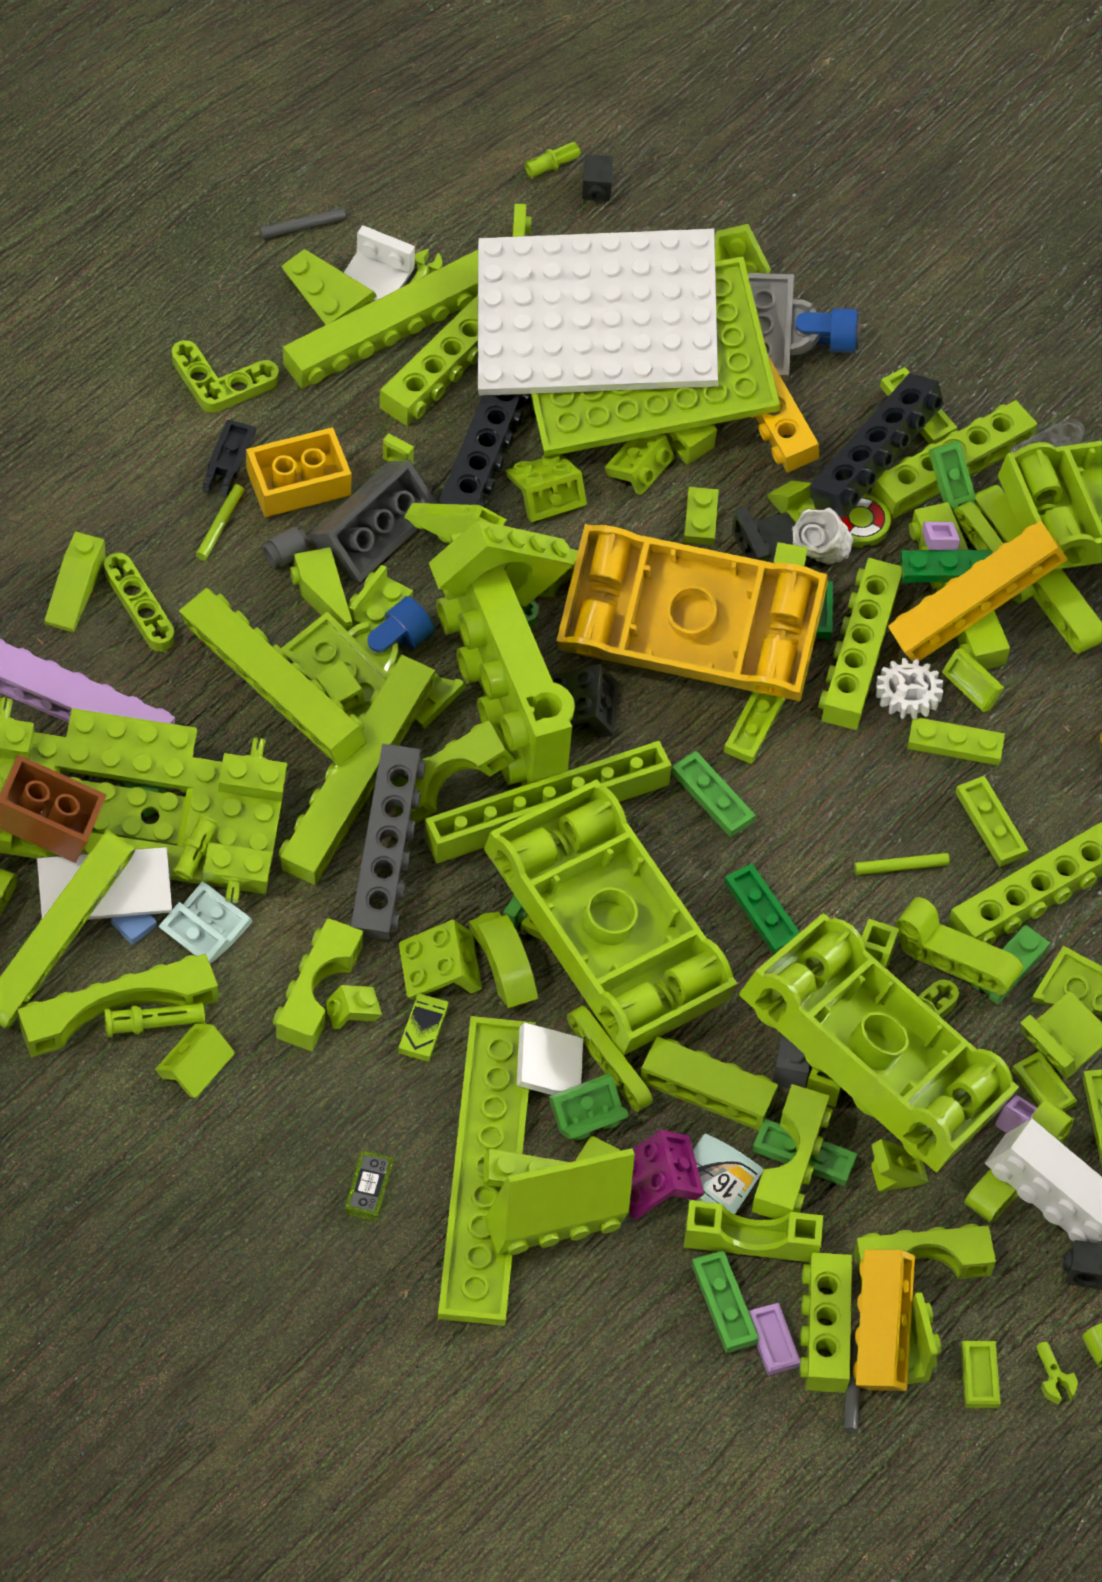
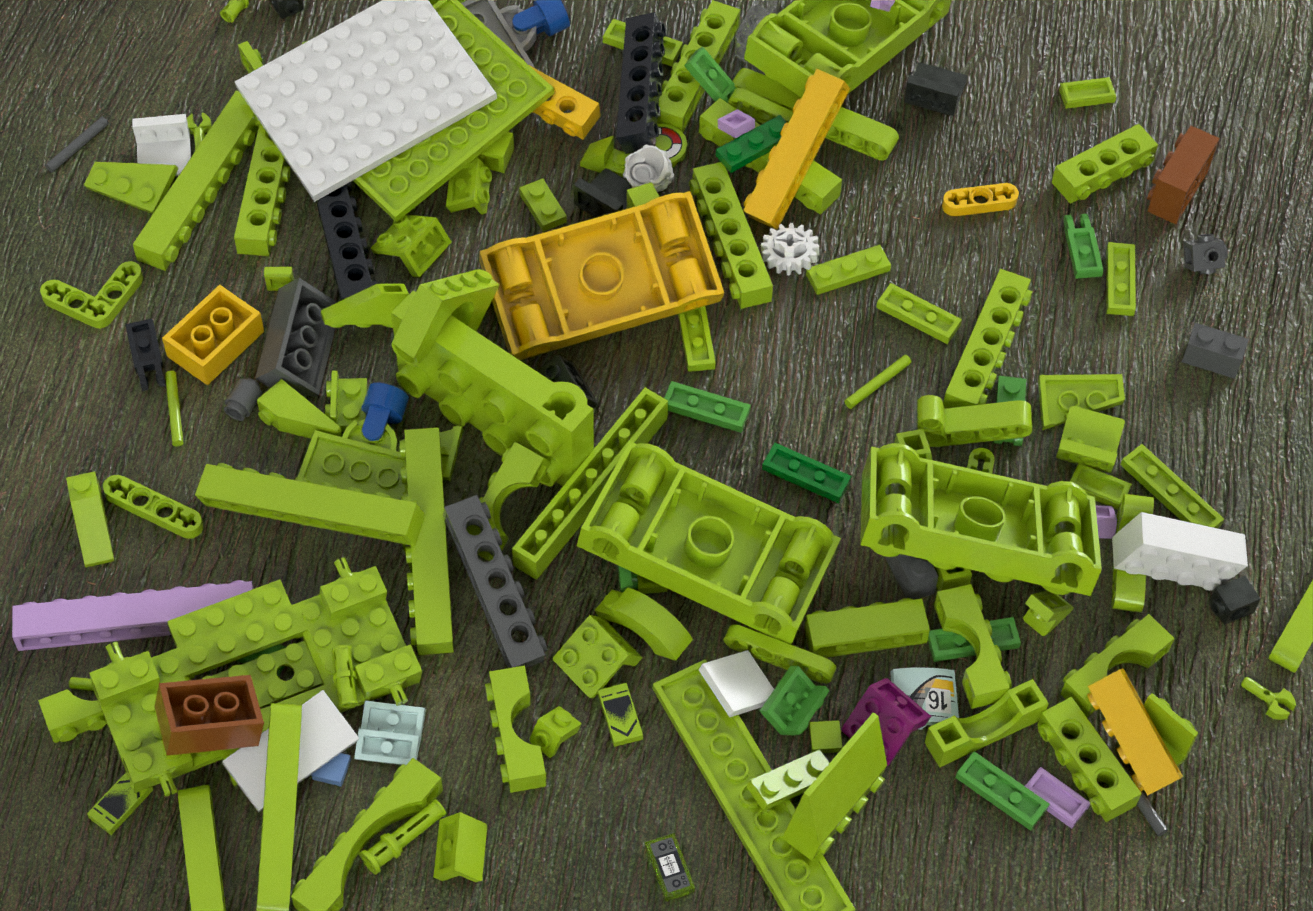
camera: 30 degrees left, 0 degrees up
lime brick [316,661,365,713] -> none
lime tile [942,648,1004,712] -> none
lime tile [961,1341,1001,1408] -> none

